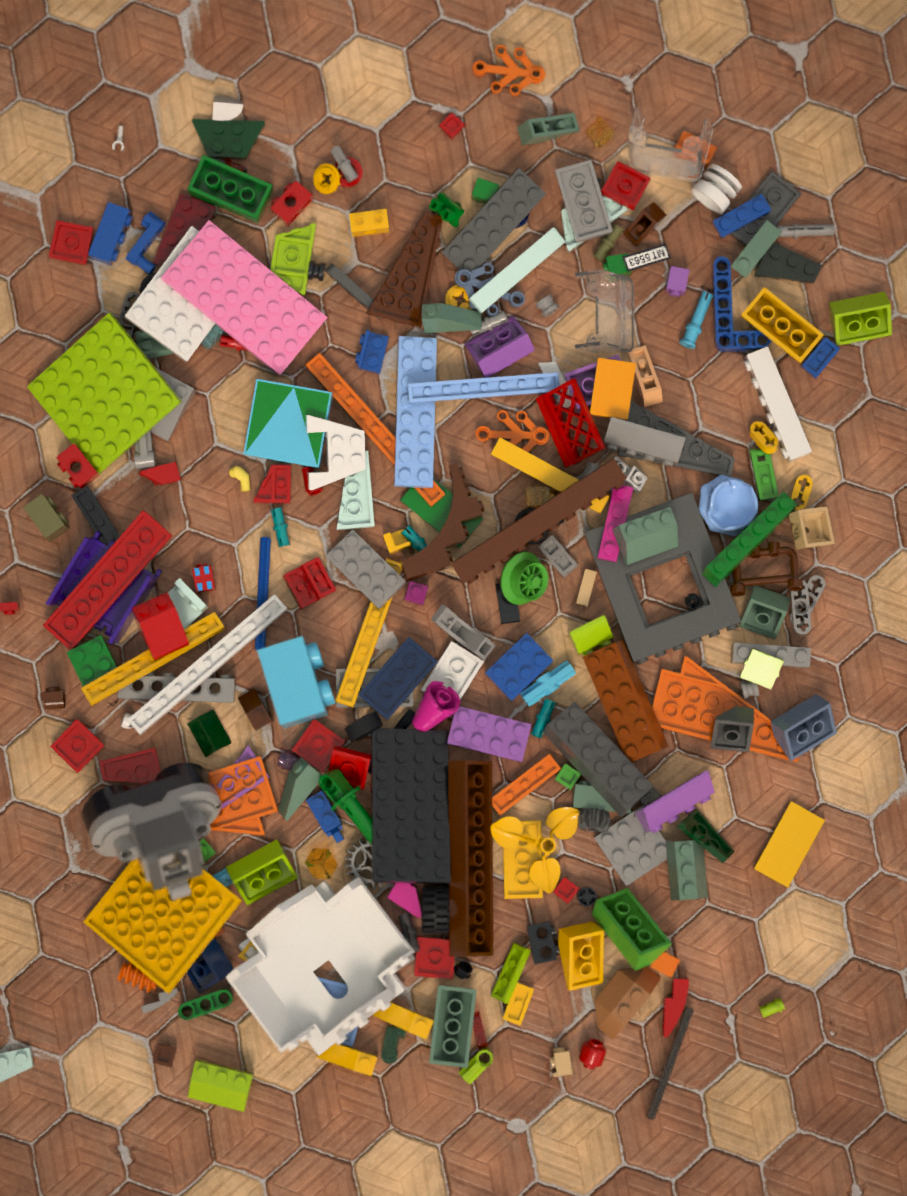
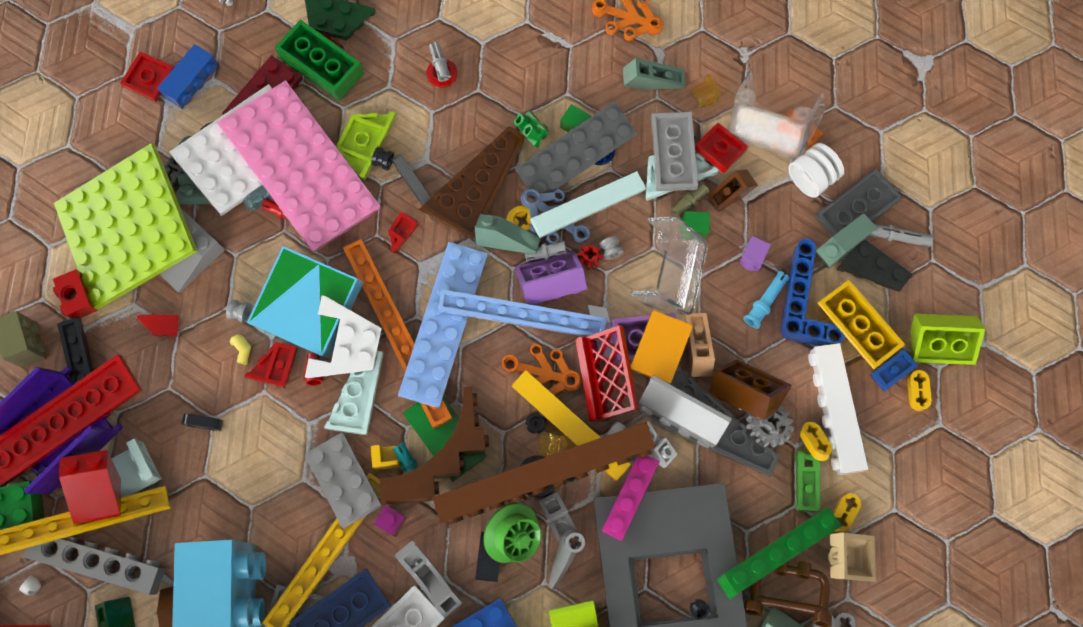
camera: 15 degrees right, 10 degrees down
blue beam [125,211,166,275] -> none
white plate [127,594,287,735] -> none
light grey piece [134,431,156,469] -> none
red brick [192,563,216,593] -> none
blue axle [255,537,271,650] -> none
teal pin [270,507,291,547] -> none
red brick [271,180,314,227] -> none
red slope [283,557,336,610] -> none
yellow gear [313,164,341,194] -> none
yellow brick [349,209,389,237] -> none
blue bracket [355,329,389,374] -> none
red tile [439,112,465,139] -> none
tan piece [576,569,597,607] -> none
sand green slope [612,507,678,565] -> none
sticker [622,244,671,272] -> none
light blue piece [699,475,758,536] -> none
blue plate [712,194,771,239] -> none
none -> black beam [181,413,224,432]
none -> light grey wheel [226,299,251,323]
none -> red slope [388,212,419,253]
none -> black plate [526,413,547,434]
none -> light grey piece [548,529,585,589]
none -> red gear [577,243,603,270]
none -> reddish brown slope [709,359,792,420]
none -> light grey gear [746,406,794,448]
none -> yellow beam [907,370,932,411]

